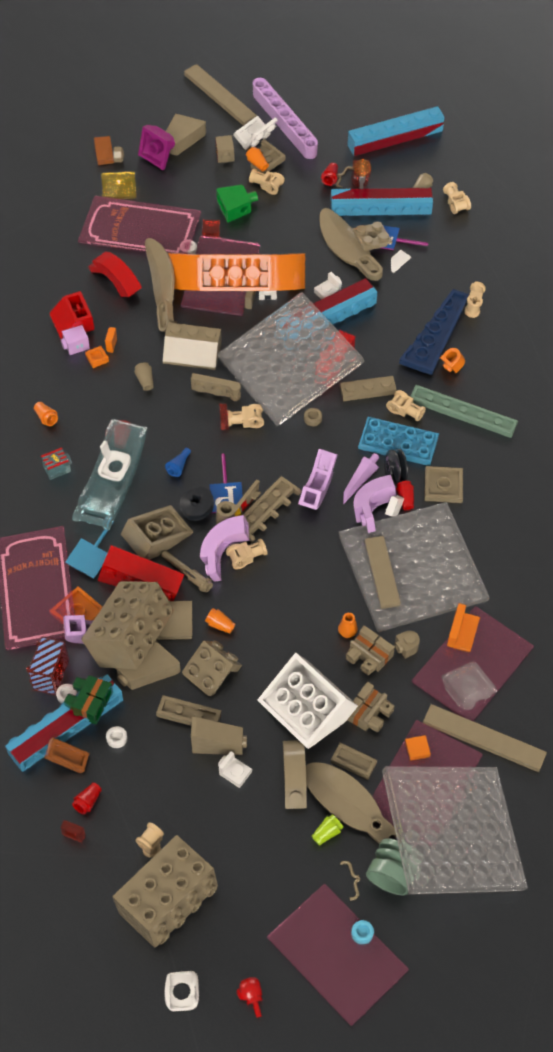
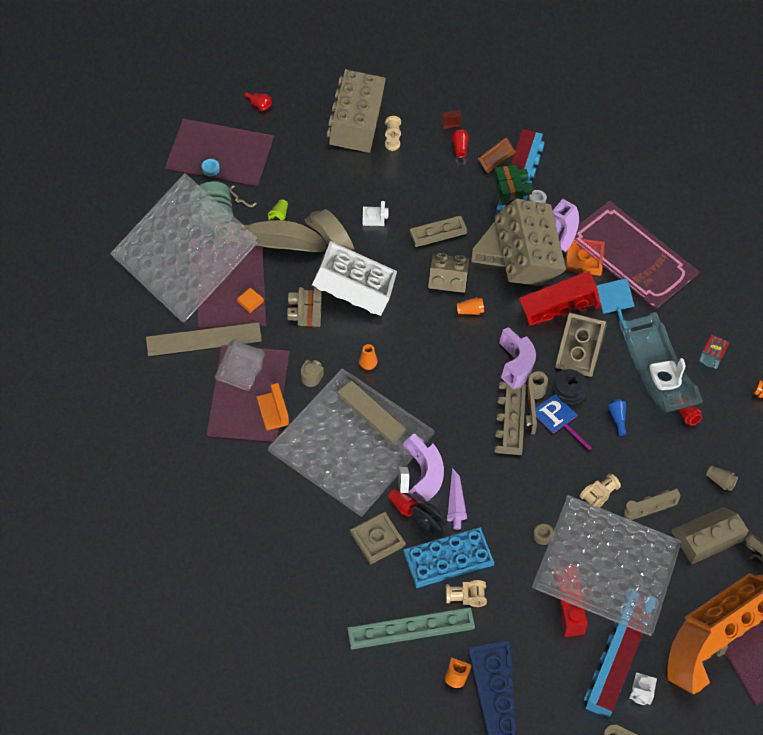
camera: 145 degrees right, 0 degrees up
clear red container [26,636,69,695] -> none
white tile [106,726,127,748] -> none
dark tan tile [156,601,192,640] -> none
dark tan pin [161,550,213,592] -> none
white piece [165,971,199,1011] -> none
dark tan slope [191,717,247,755] -> none
clear red tile [219,404,229,430] -> none
tan connector [226,539,267,569] -> none
lavender arch [299,449,338,510] -> none
dark tan tile [331,743,377,780] -> none
dark tan plate [340,376,397,401] -> none
dark tan hips [346,625,395,675] -> none

